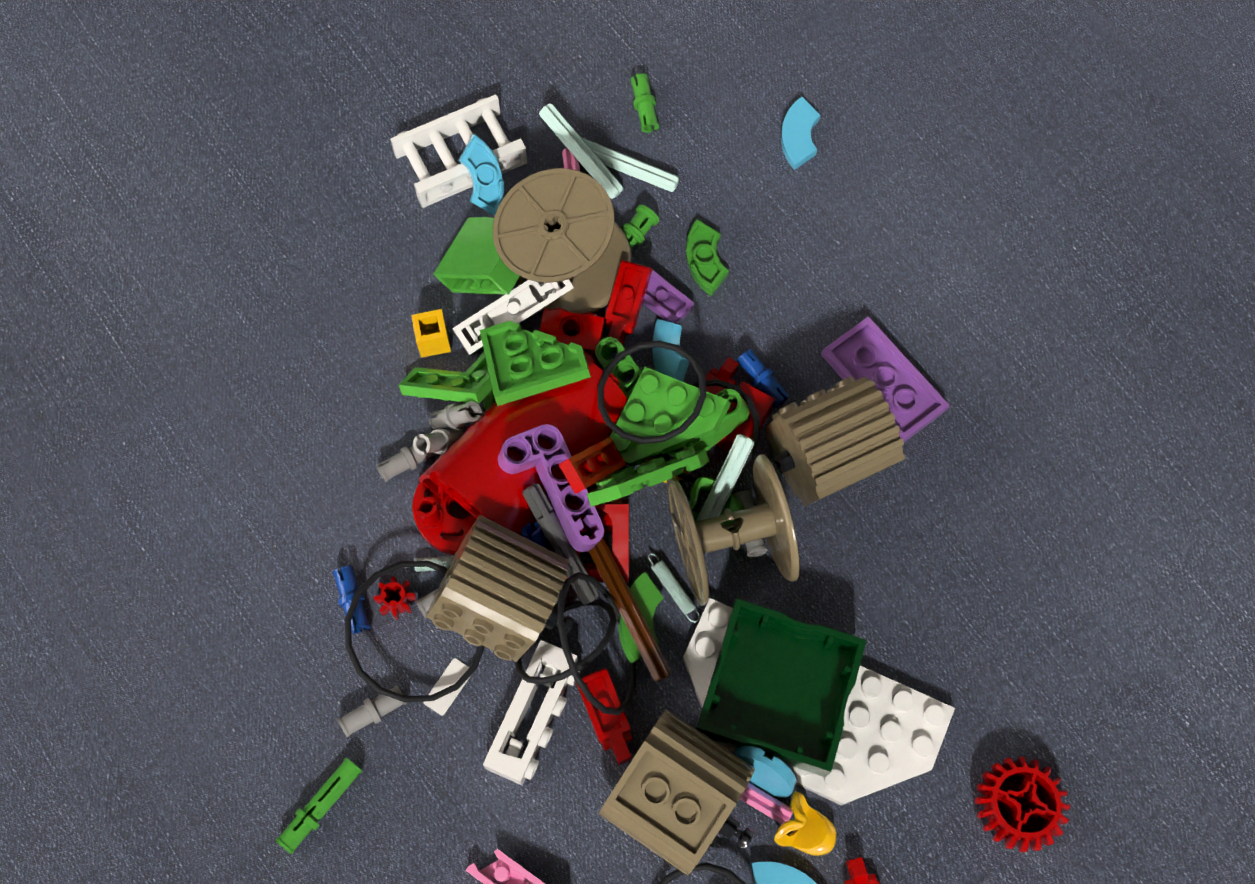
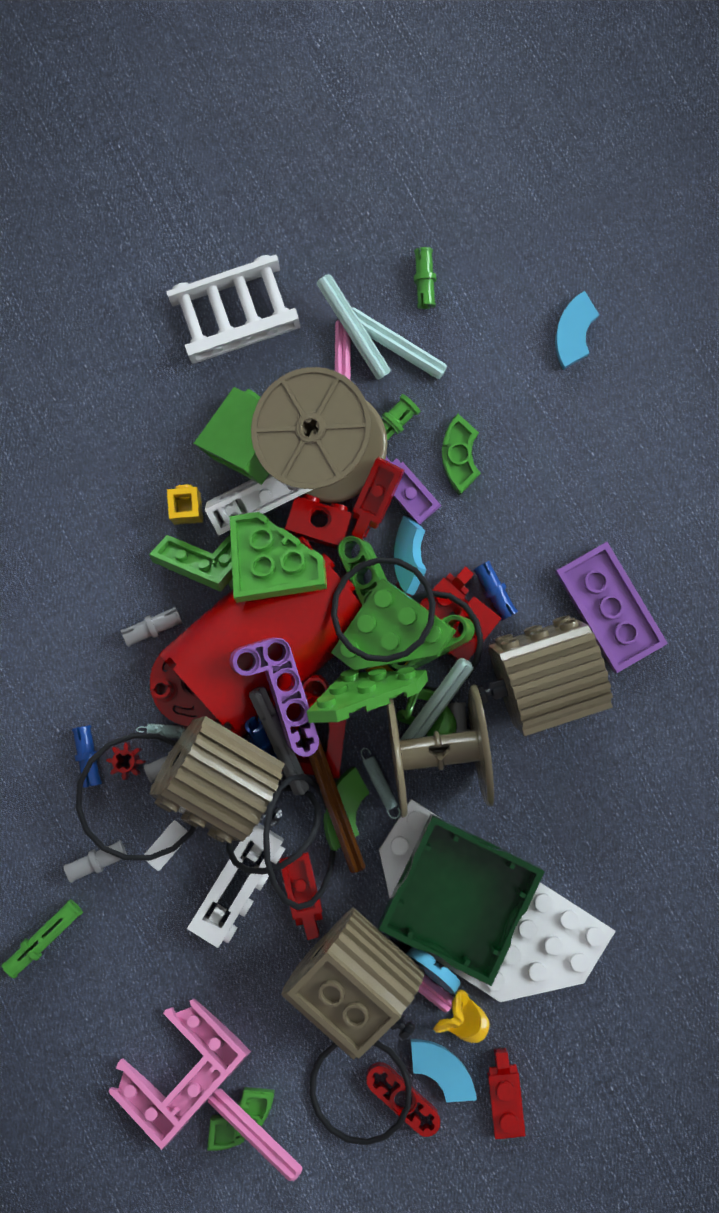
camera: 10 degrees right, 15 degrees up
light grey pin [413,428,464,455] -> none
light grey pin [429,401,482,430] -> none
medium azure tile [458,134,504,216] -> none
red hinge [558,437,626,494] -> none
red gear [974,756,1071,853] -> none

